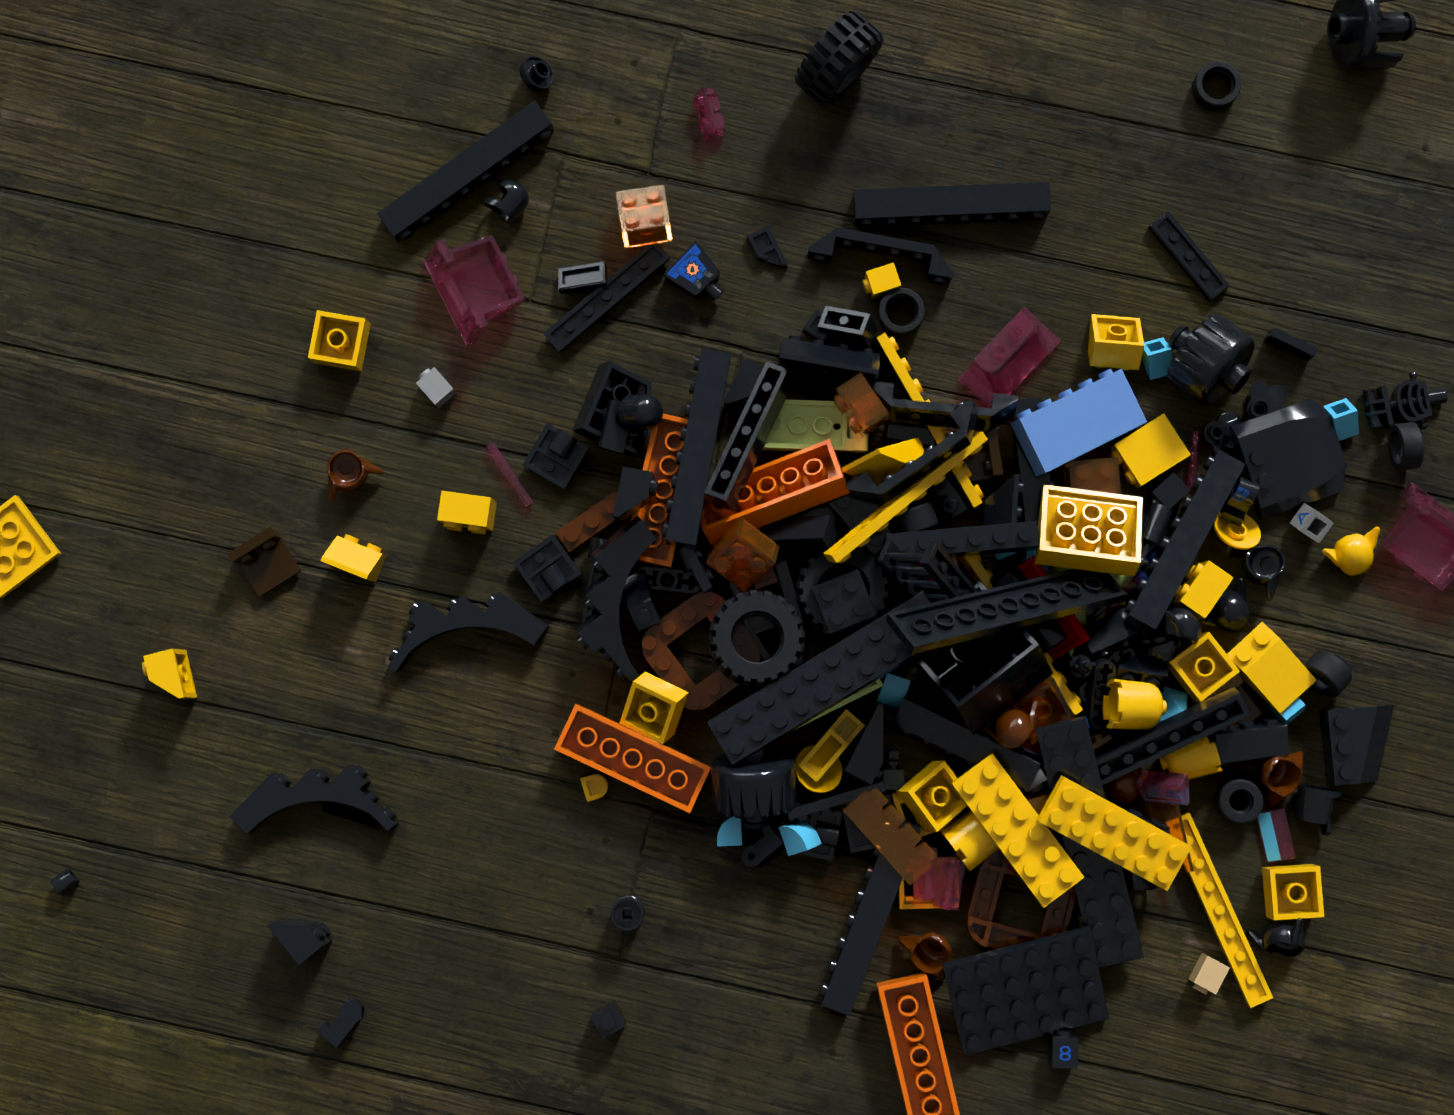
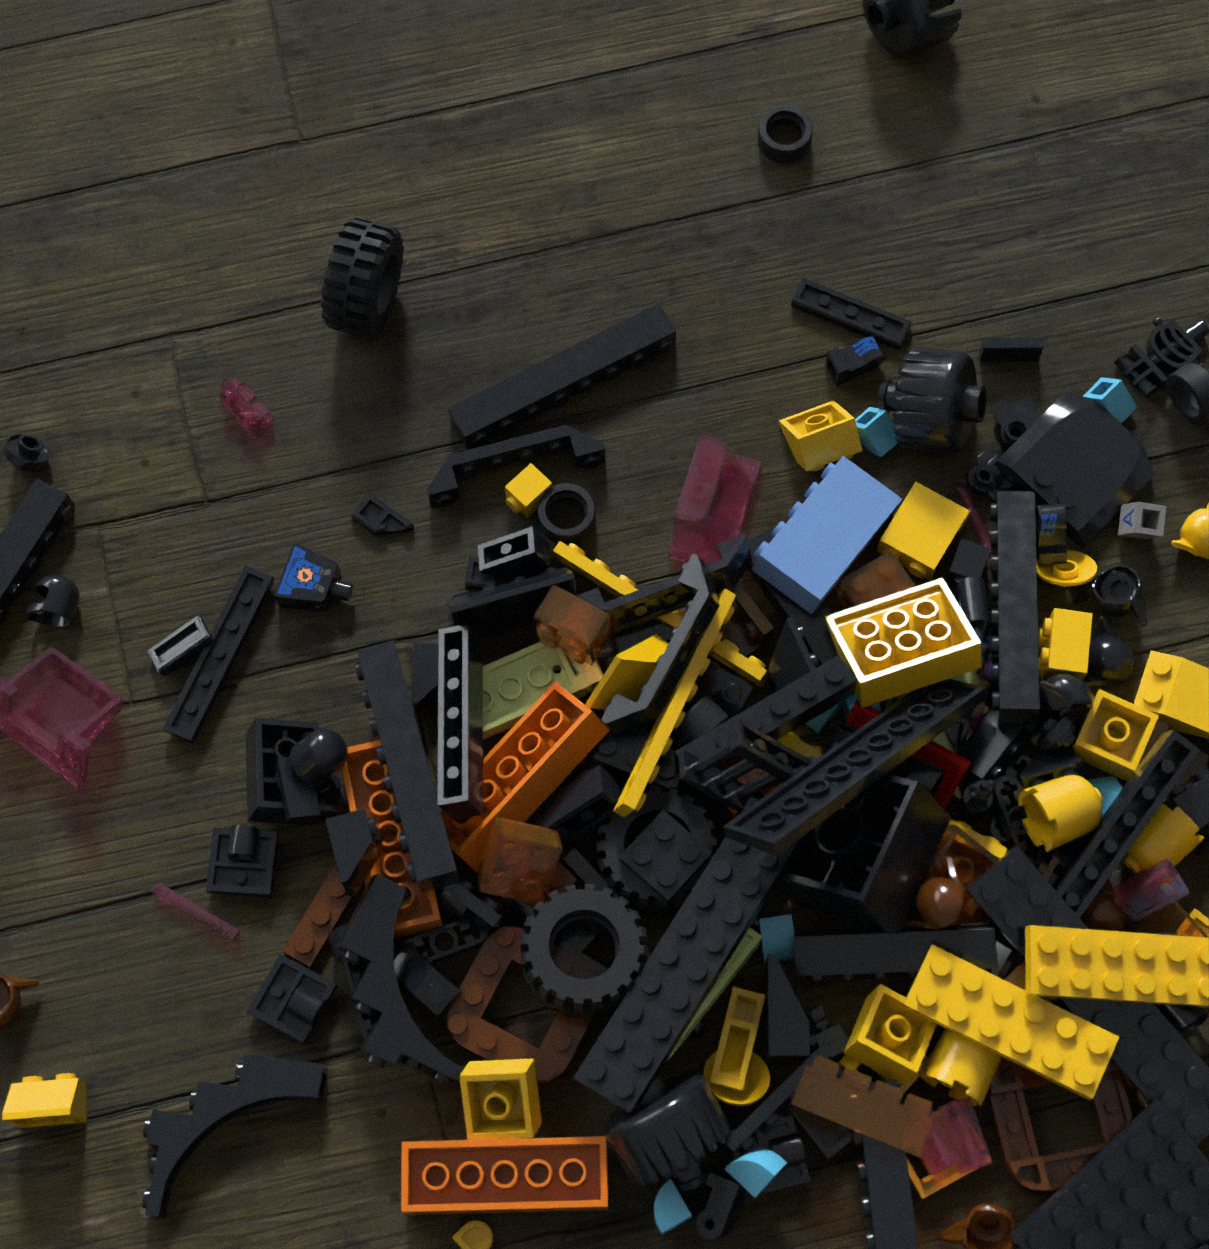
camera: 30 degrees left, 15 degrees down
light grey brick [416,367,457,408] -> none
yellow brick [437,491,497,535] -> none
clear orange brick [616,184,673,248] -> none
none -> black leg [824,337,886,386]

